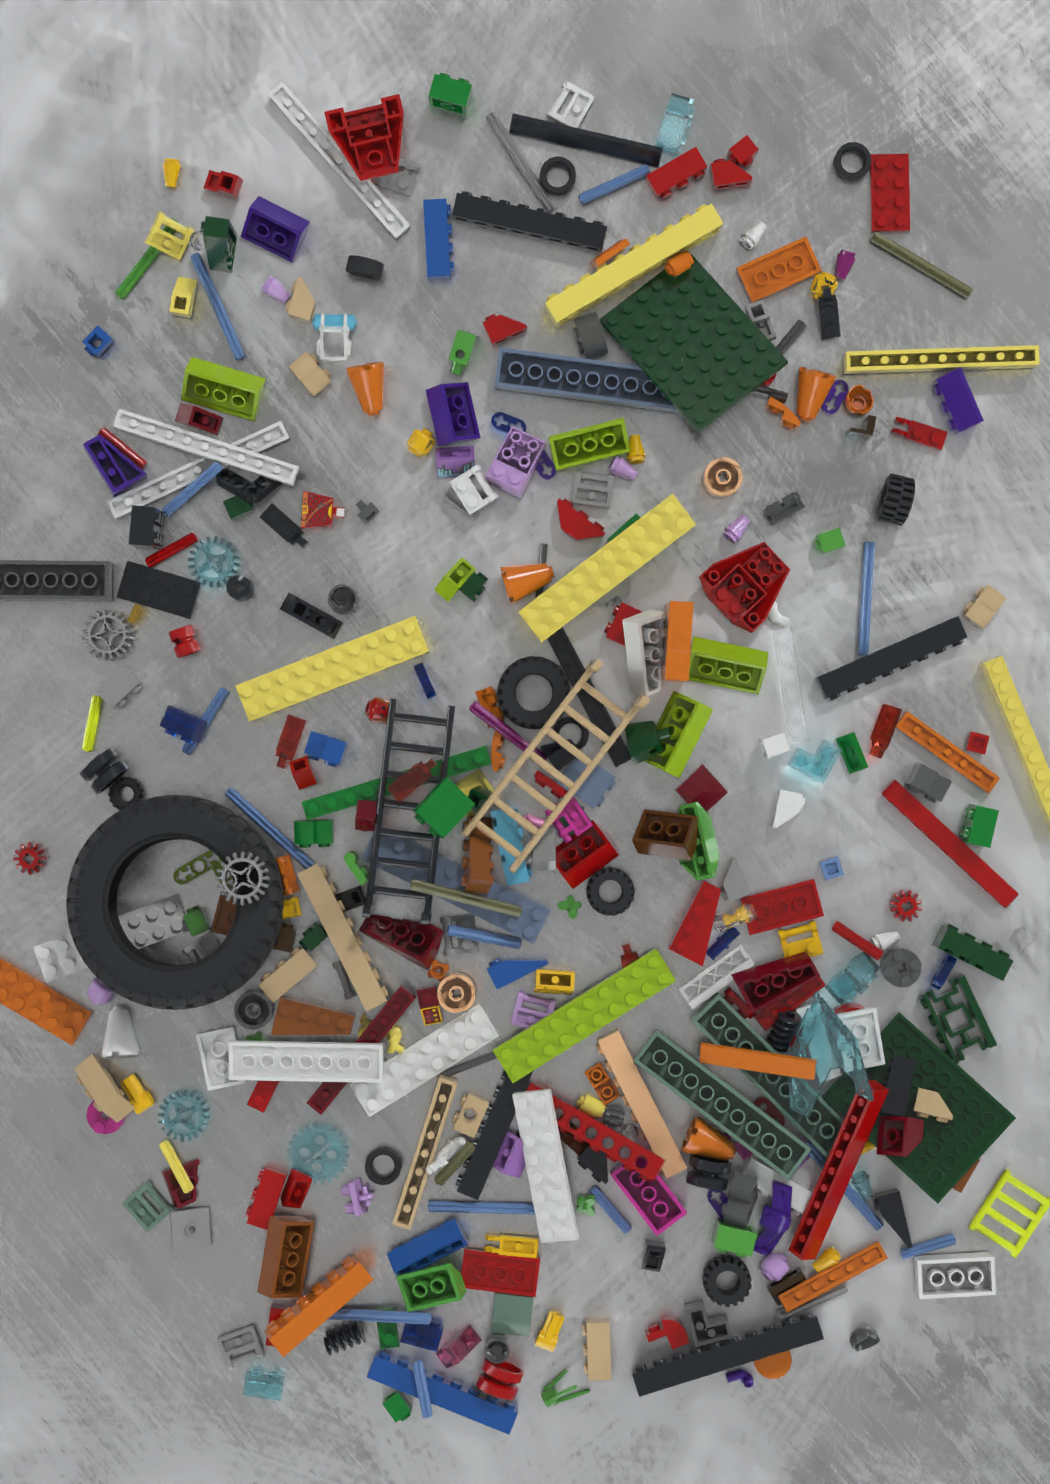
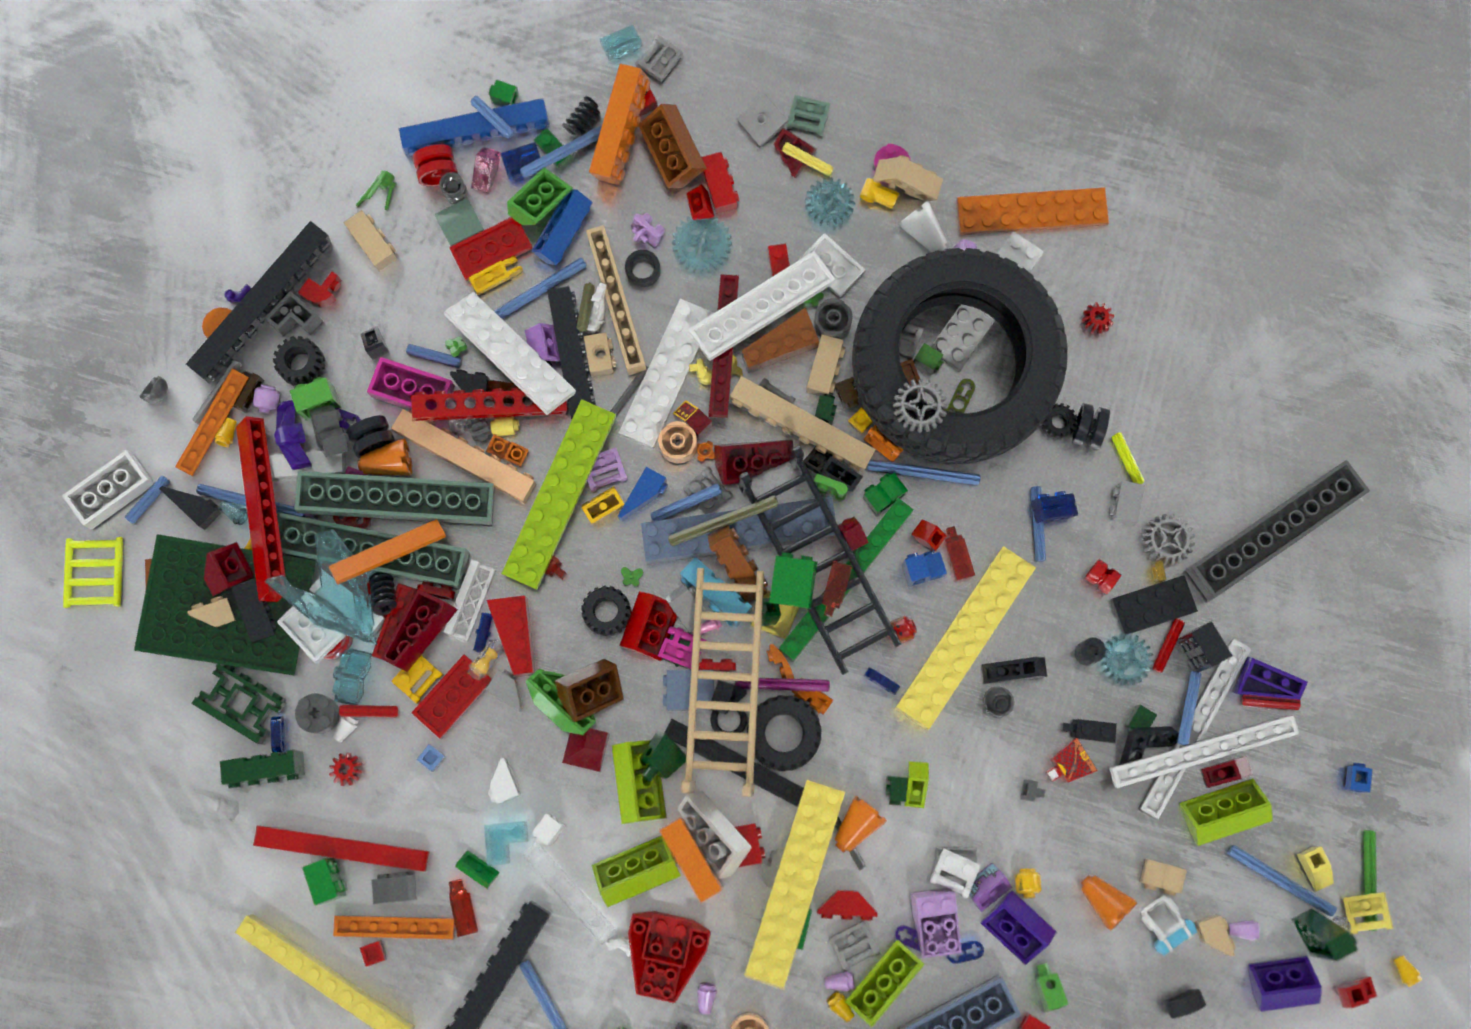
camera: 150 degrees right, 10 degrees down
yellow piece [534,1310,565,1352] -> none
none -> black slope [820,456,863,492]

